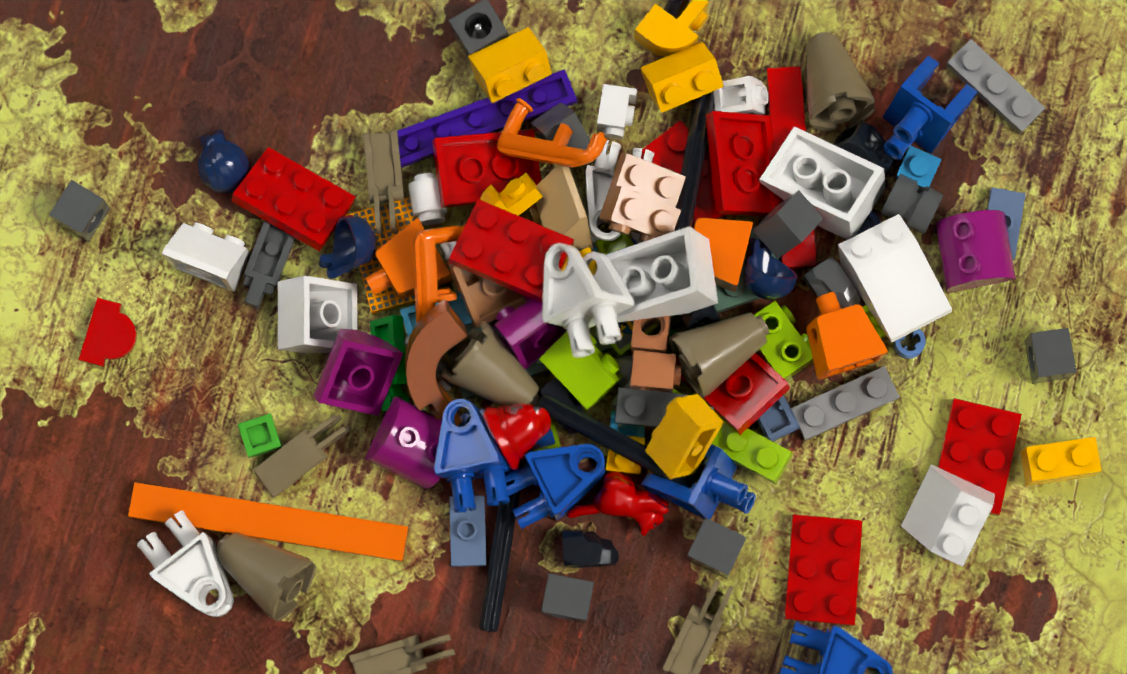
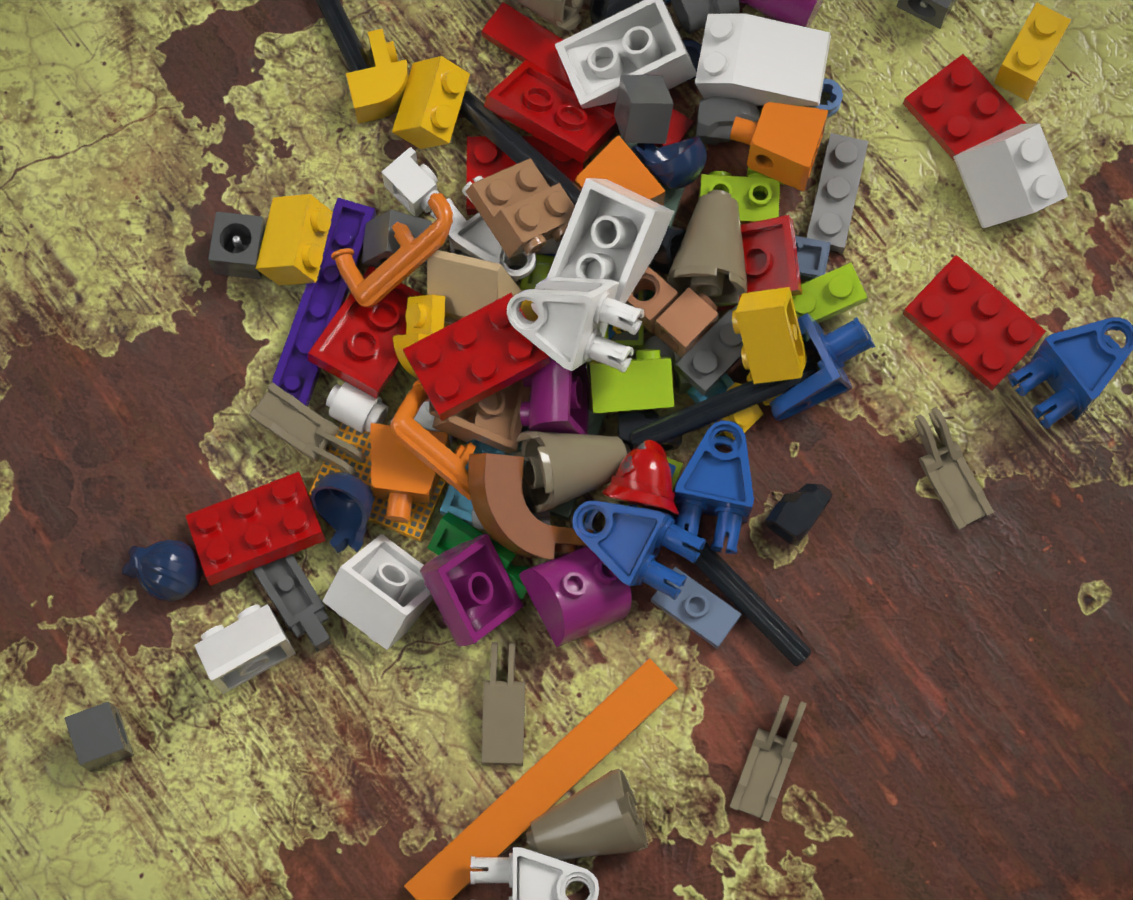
camera: 55 degrees left, 5 degrees down
red piece [78,297,137,367] -> none
bright green plate [238,413,282,459] -> none
dark grey piece [541,574,594,623] -> none
red animal [567,471,669,536] -> none
dark grey piece [686,517,747,579] -> none
white bracket [713,76,768,115] -> none

